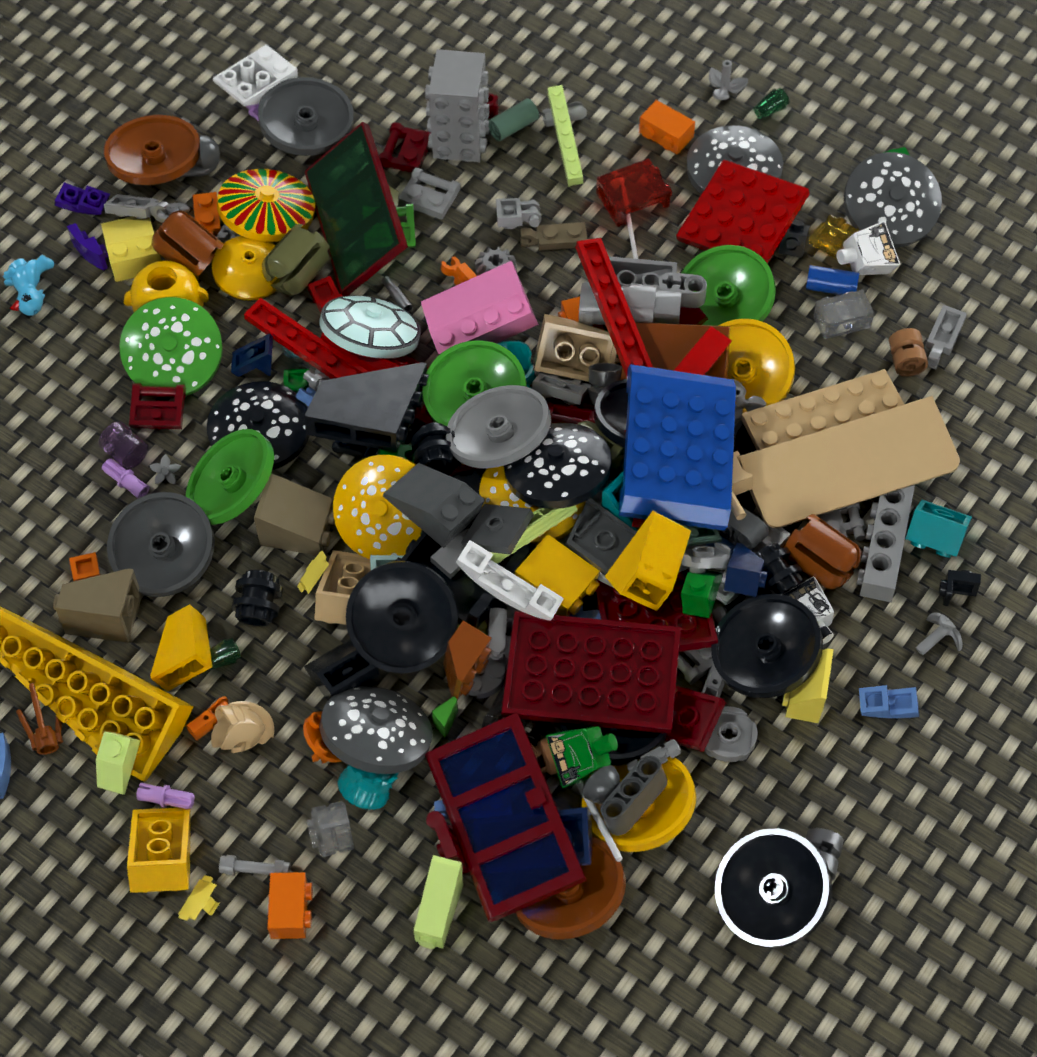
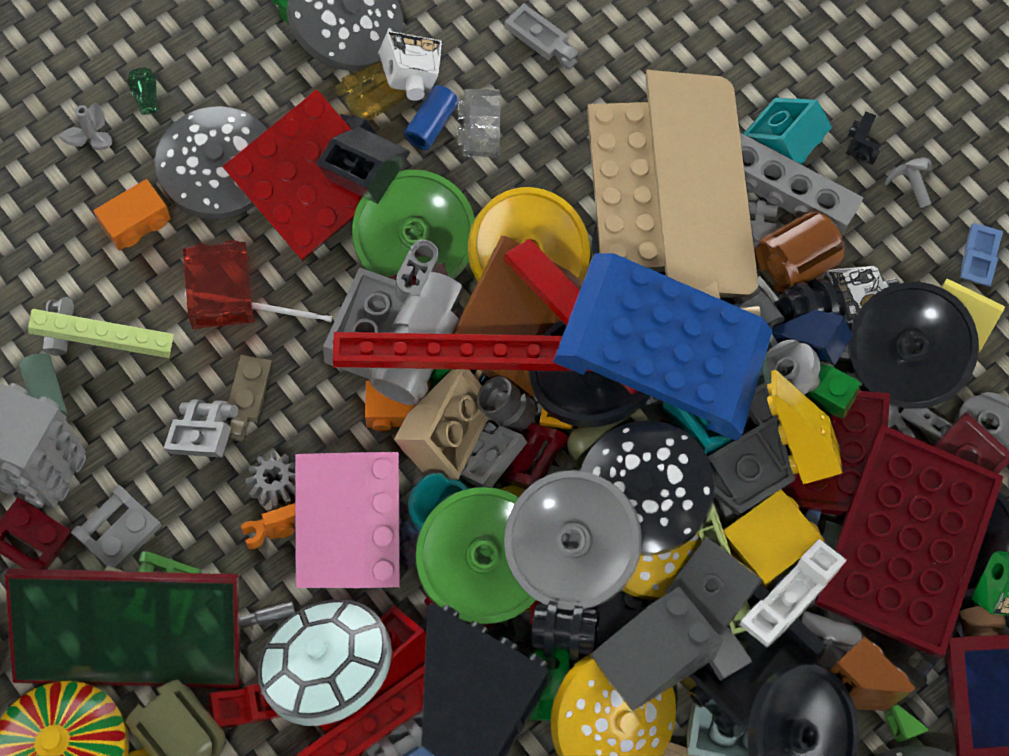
camera: 80 degrees left, 10 degrees up
light grey plant [732,379,766,422] -> none
medium nougat wheel [889,328,928,376] -> none
none -> black slope [316,127,410,204]

